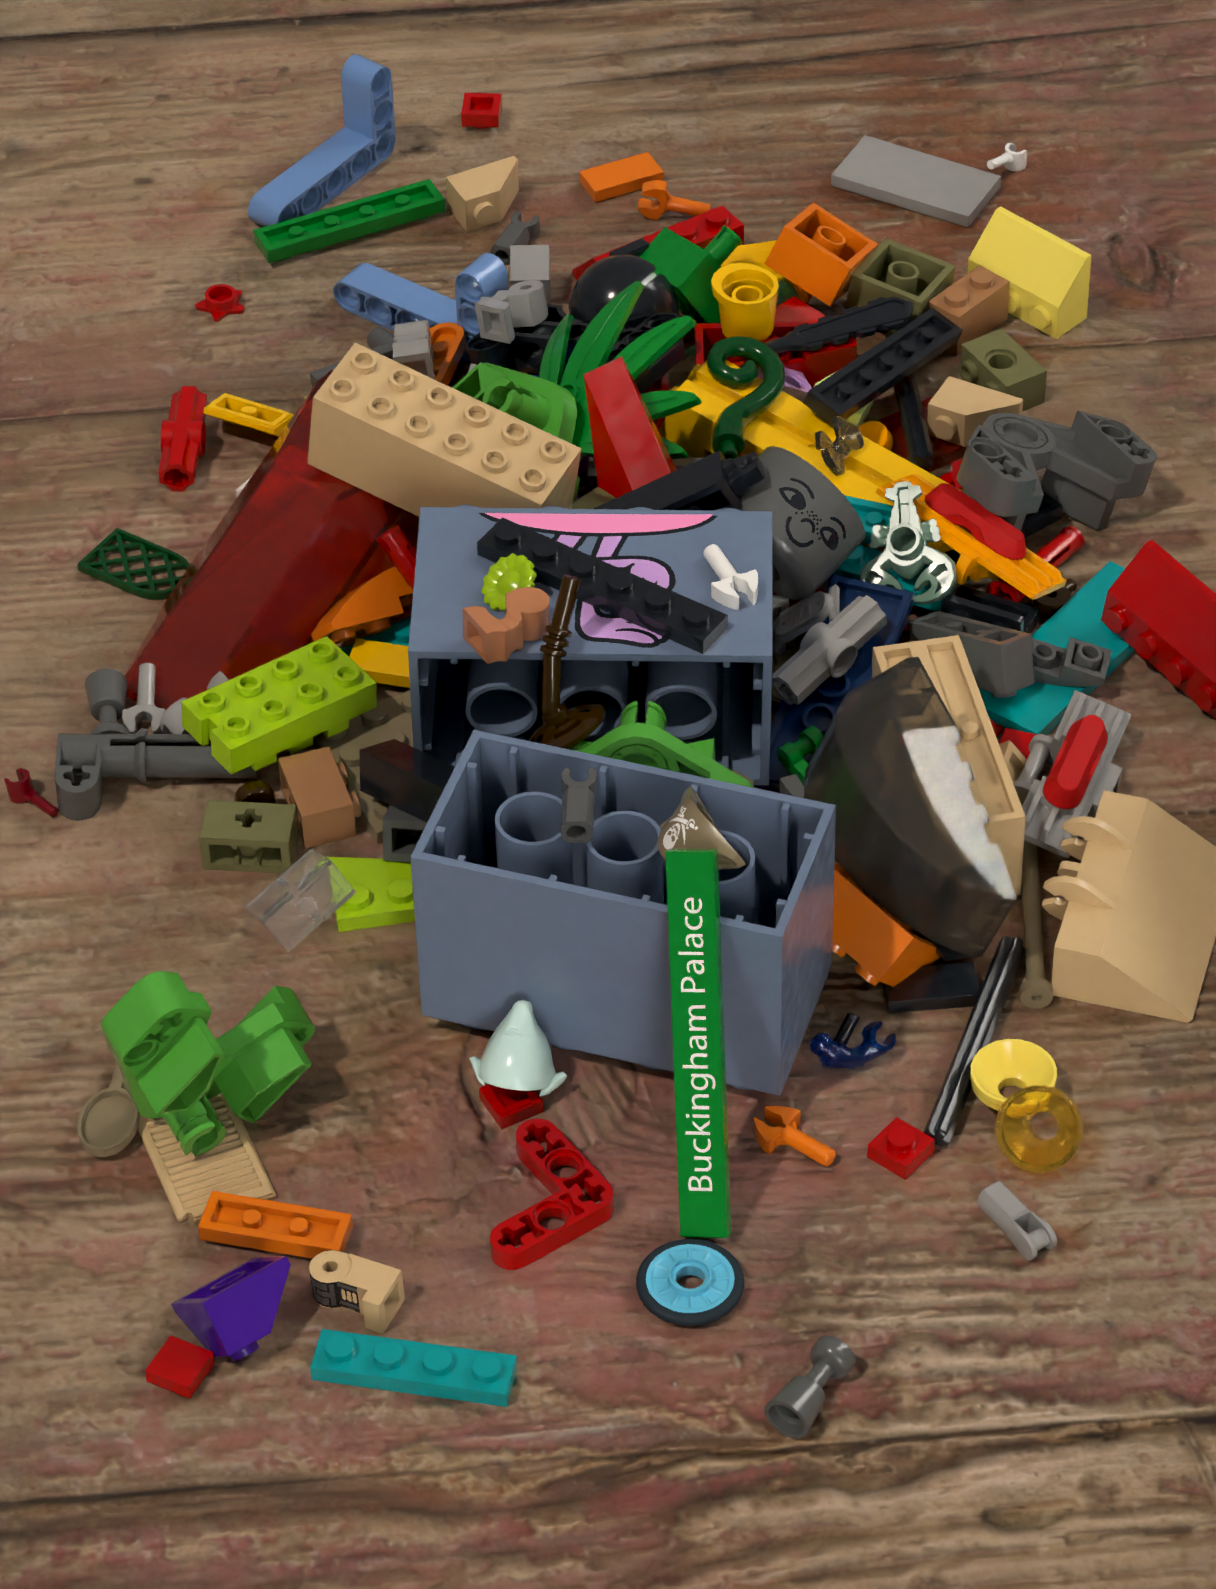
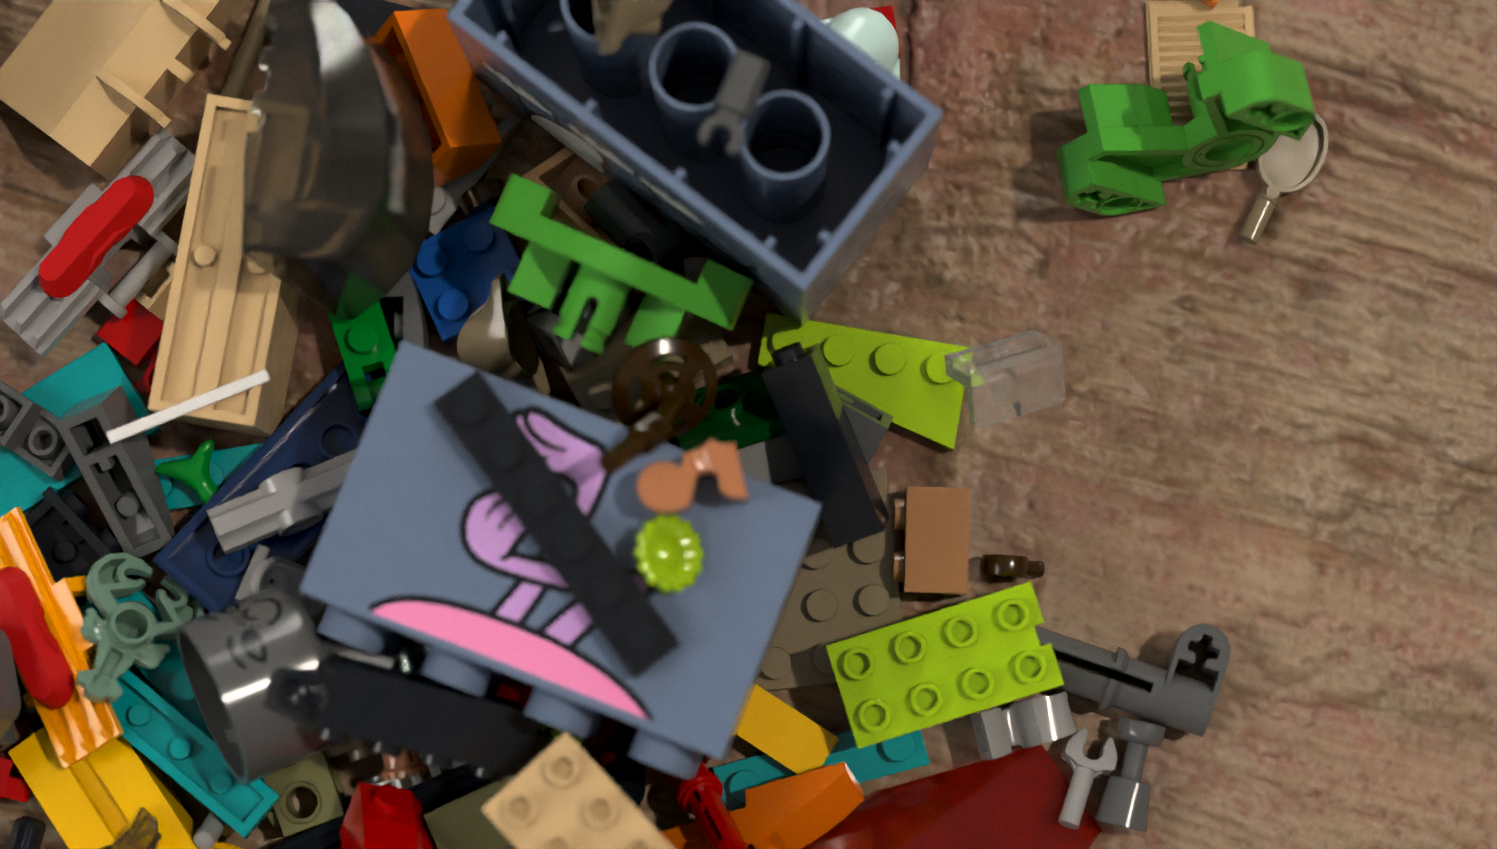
camera: 155 degrees left, 40 degrees up
dark red hand [4,768,59,818] -> none
olive brick [199,800,299,874] -> none
white bar [703,544,758,610] -> none
none -> white piece [106,369,270,444]

